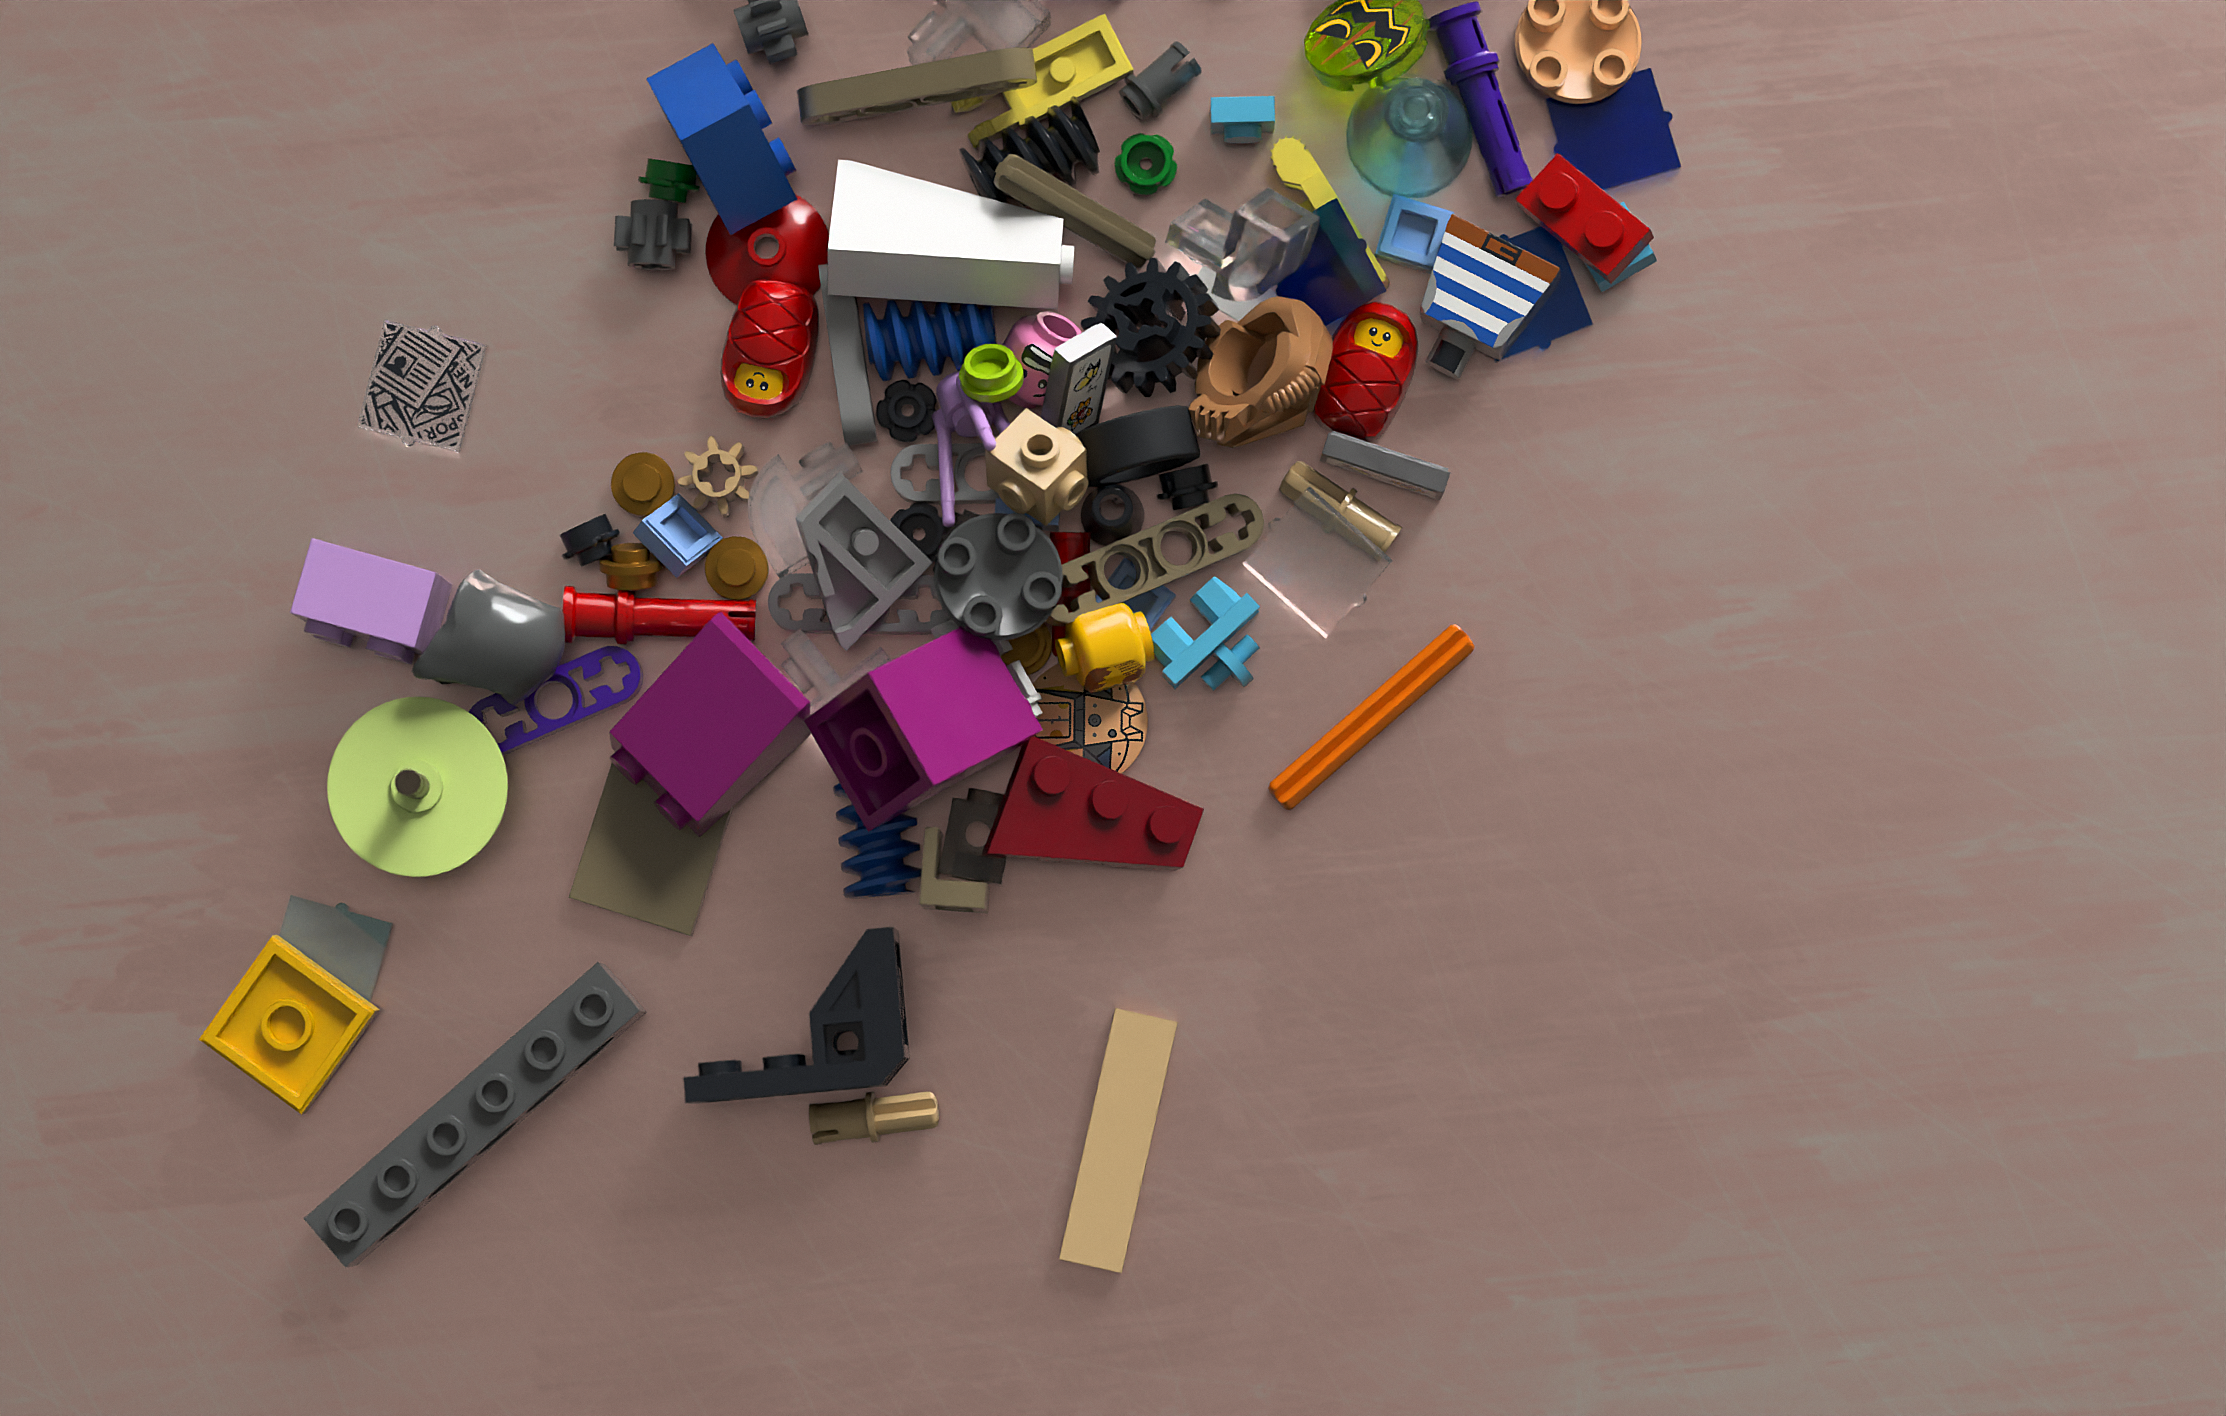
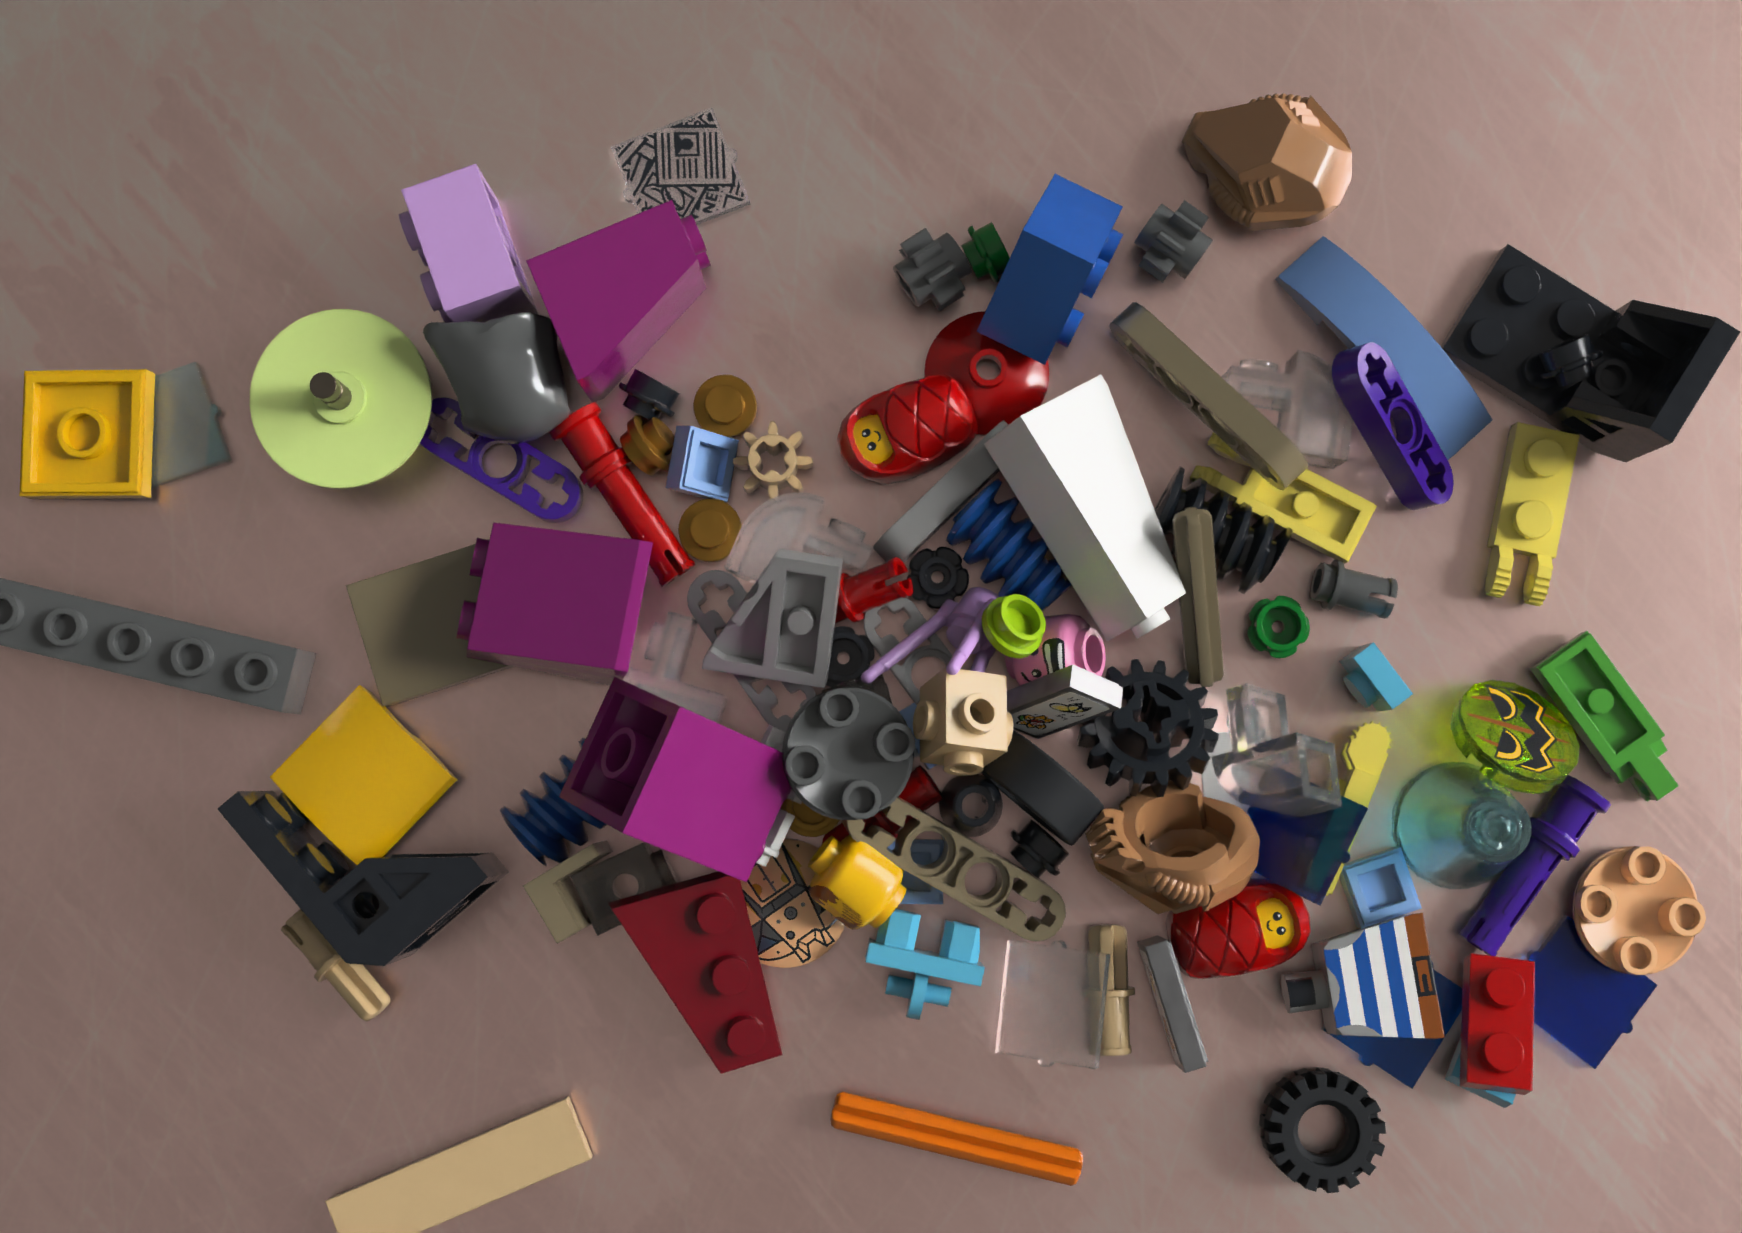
camera: 45 degrees right, 0 degrees up
none -> yellow slope [270,685,458,865]
none -> magenta slope [526,200,711,402]
none -> red axle [835,557,913,624]
none -> black tyre [1259,1067,1386,1193]

